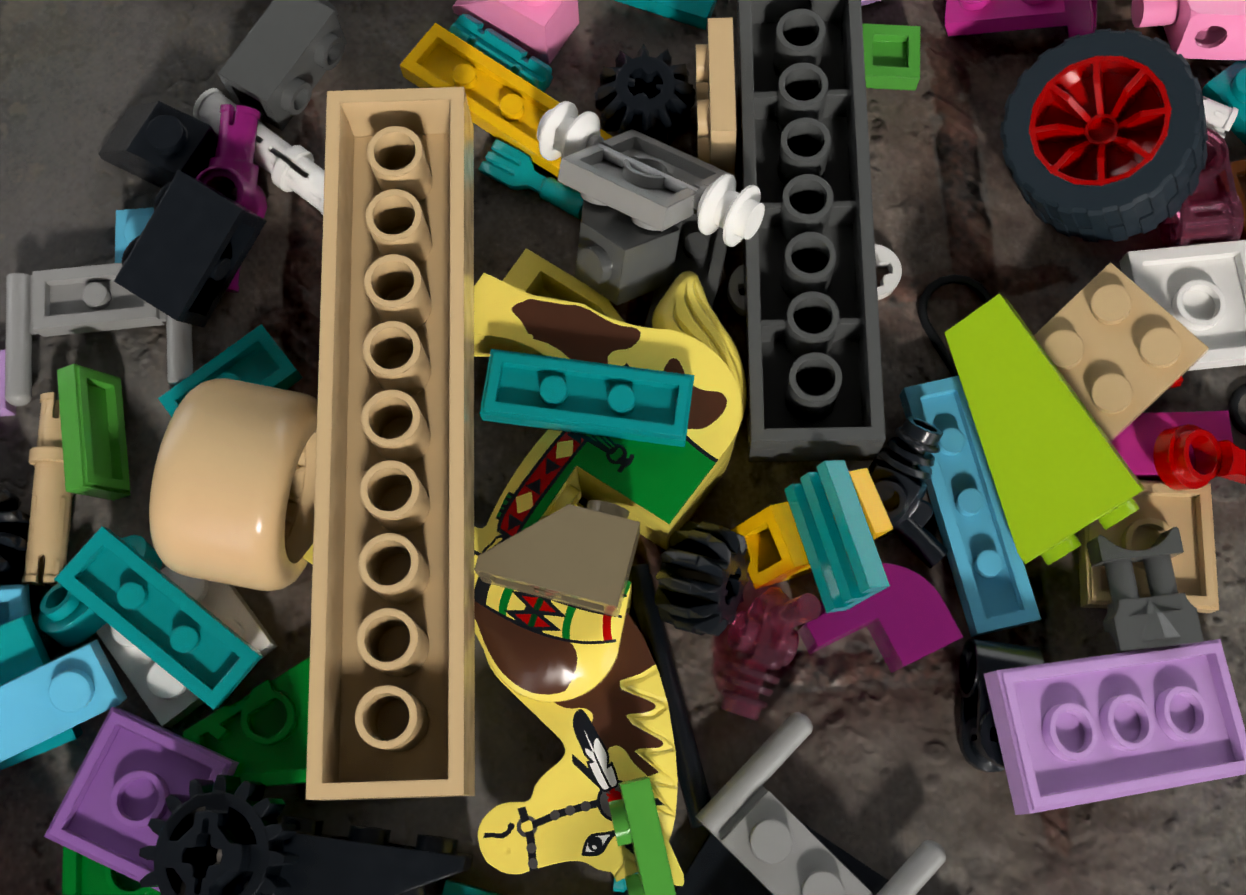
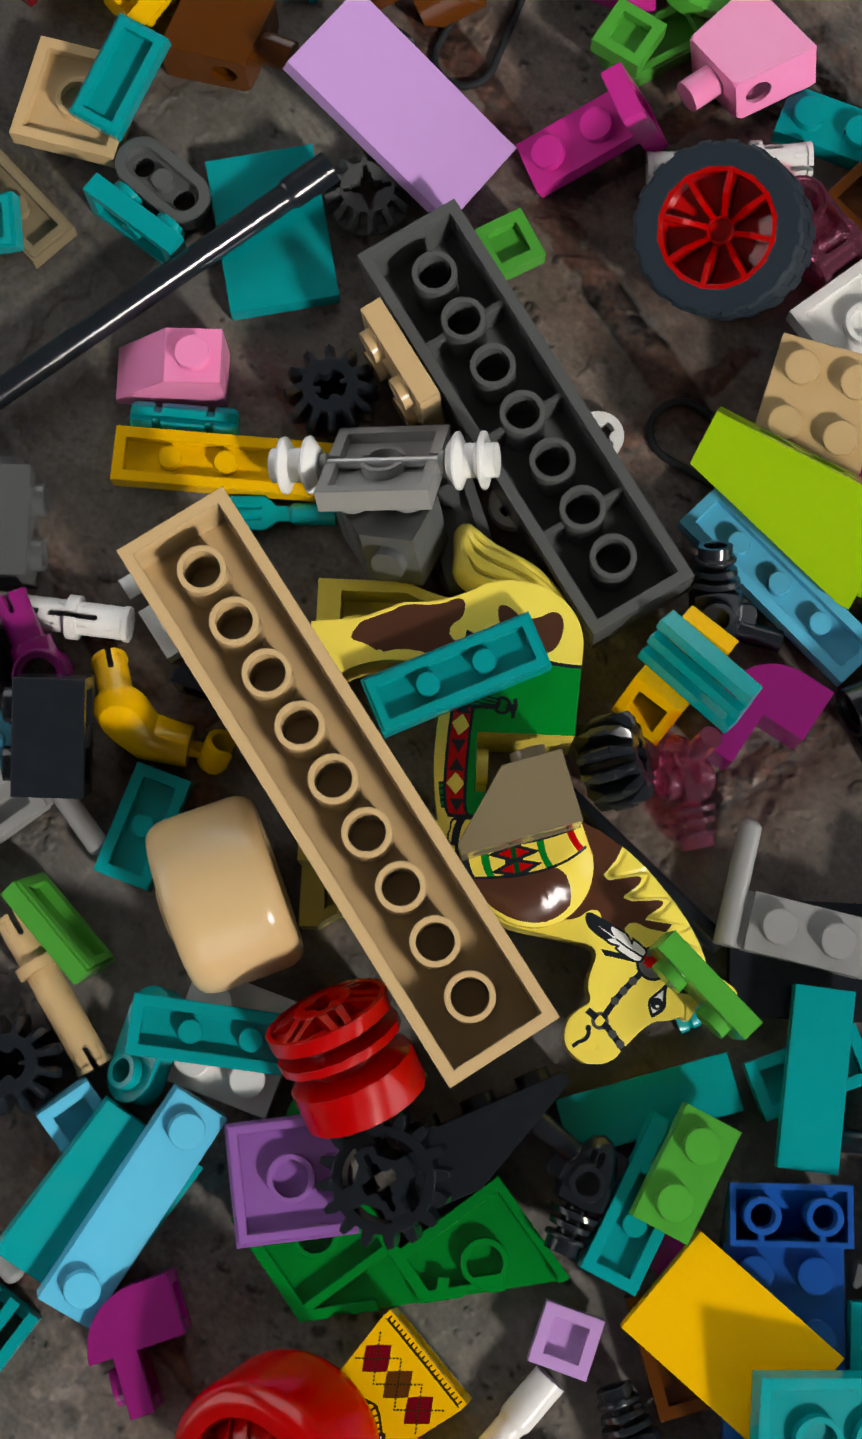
camera: 30 degrees left, 5 degrees up
none -> yellow arm [91,647,236,775]
none -> red wheel [265,977,426,1139]

